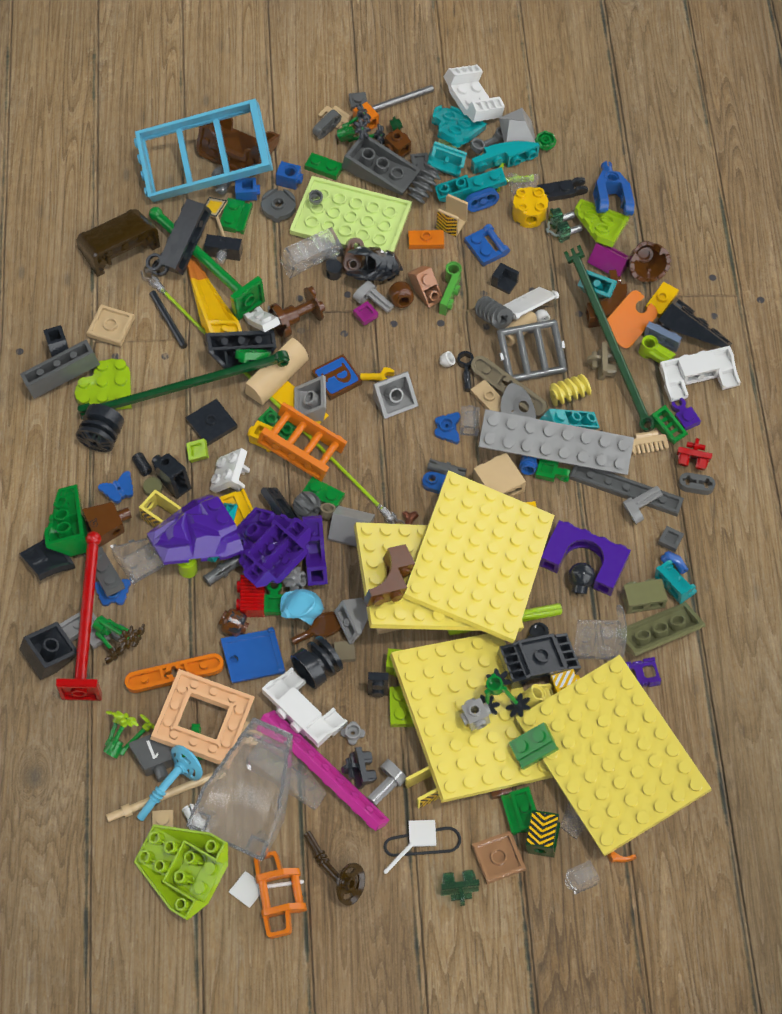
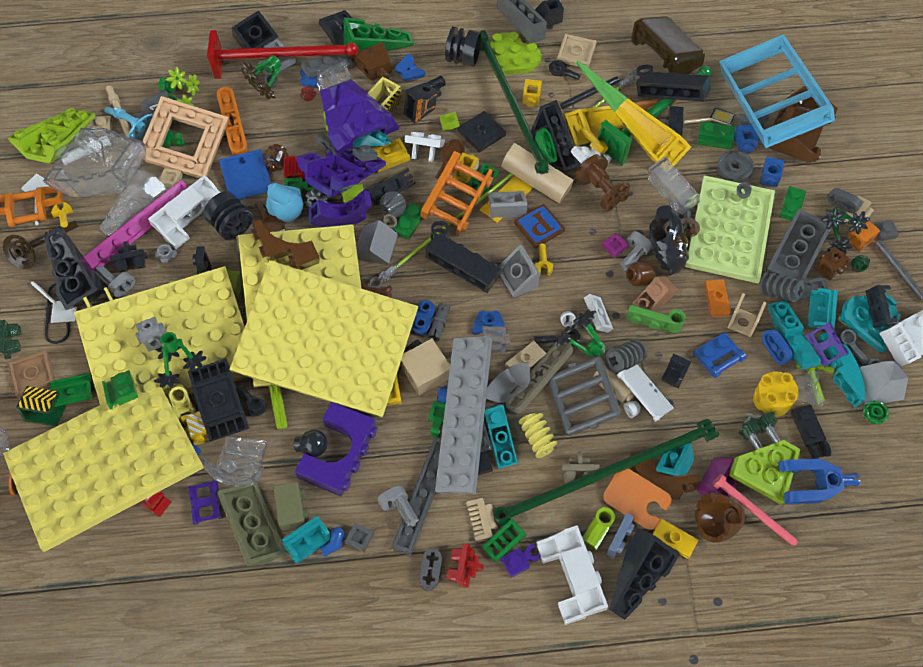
camera: 90 degrees right, 0 degrees up
none -> black wedge [44,226,105,310]
none -> yellow bar [51,202,73,228]
none -> clear red plate [300,86,316,101]
none -> dark grey plate [353,145,377,162]
none -> black hinge [425,221,501,293]
none -> reddish brown piece [435,139,465,179]
none -> yellow brick [522,79,542,107]
none -> black plate [549,60,581,81]
none -> plant [556,309,607,357]
none -> yellow plate [576,61,691,173]
none -> yellow bar [582,127,608,154]
none -> white plate [584,294,613,333]
none -> coral bar [712,474,798,546]
none -> dark purple piece [805,322,849,367]
none -> black hinge [865,285,899,327]

